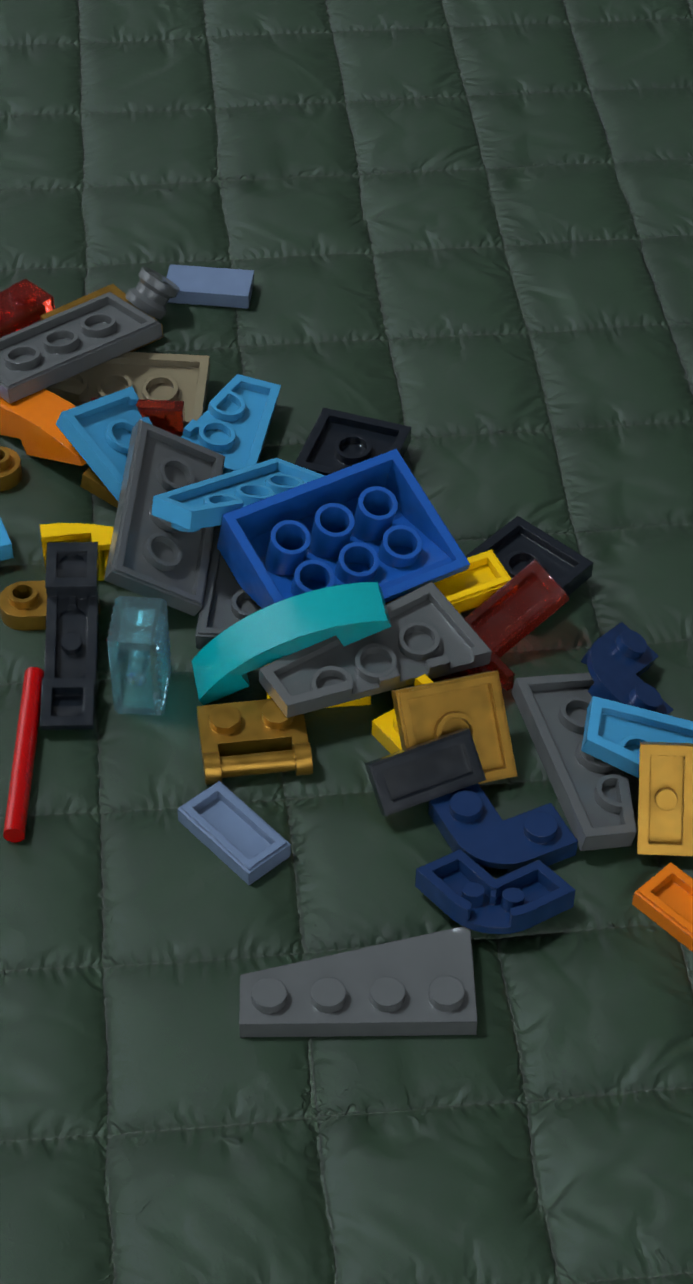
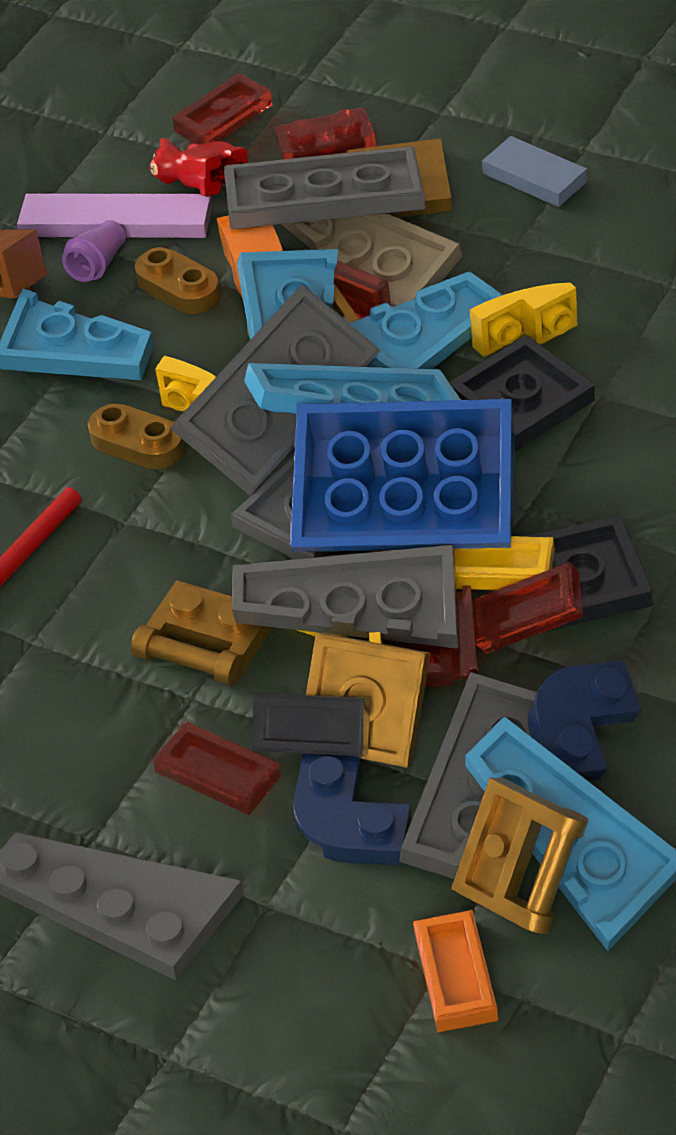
camera: 40 degrees right, 0 degrees up
black slope [40,542,99,730] -> none
clear light blue brick [107,596,172,716] -> none
dark grey wheel [125,266,180,320] -> none
sand blue tile [177,781,291,885] -> none
teal slope [191,582,392,705] -> none
dark blue plate [415,849,576,934] -> none
none -> clear red tile [153,721,281,815]
none -> yellow slope [470,283,578,357]

